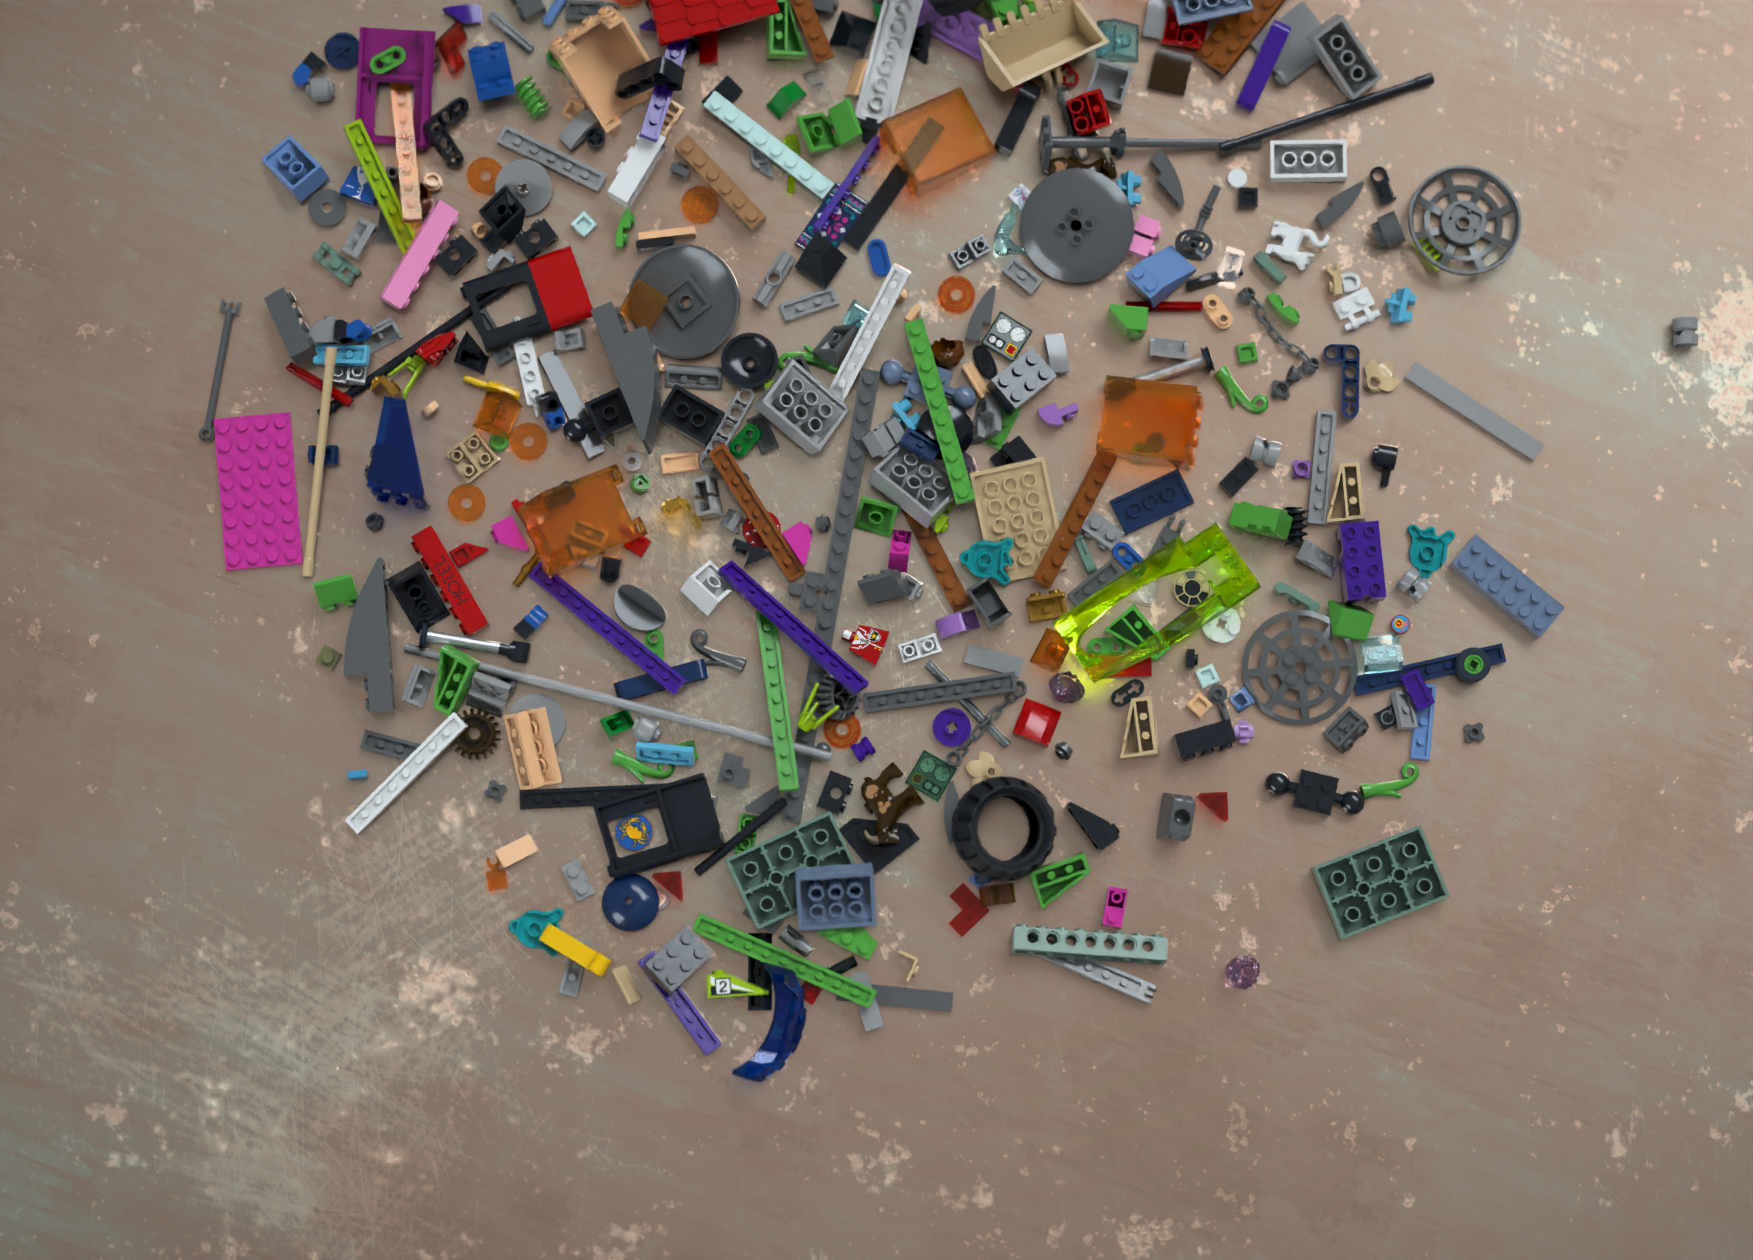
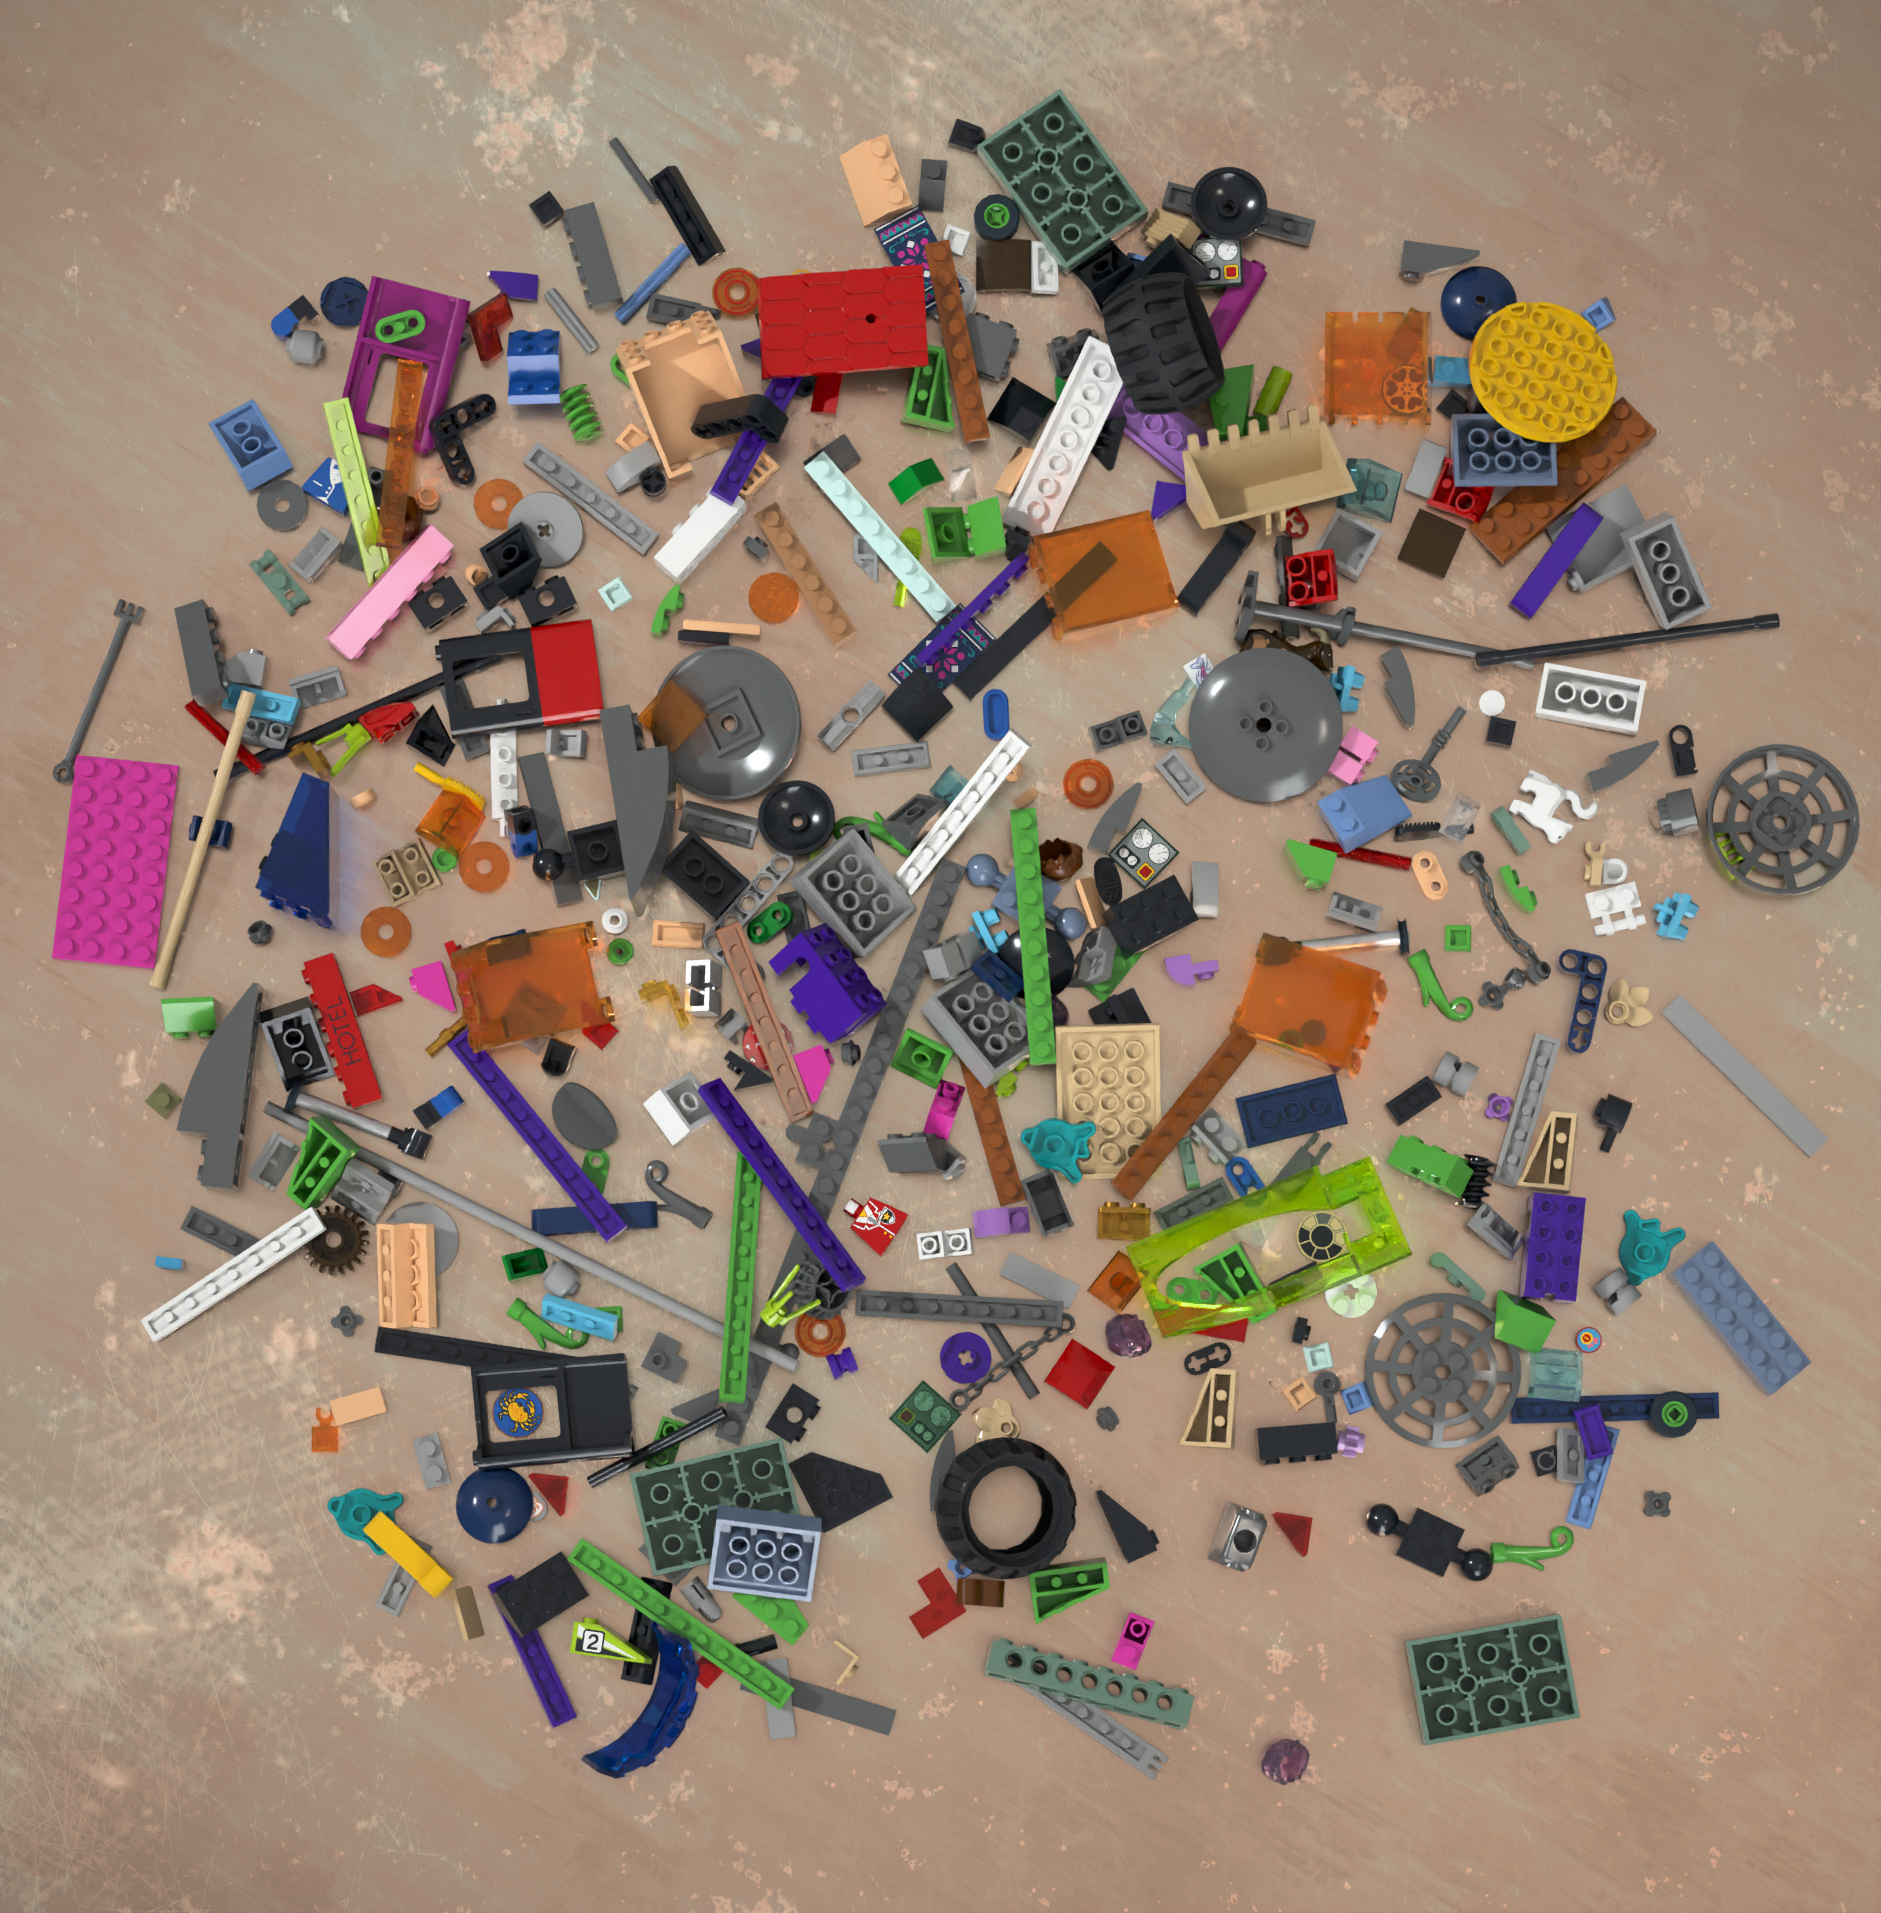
camera: 15 degrees right, 0 degrees up
leg [334,319,372,344] -> none
dark brown animal [861,762,925,846] -> none
none -> dark purple piece [769,923,887,1044]
none -> dark purple slope [1150,481,1187,524]

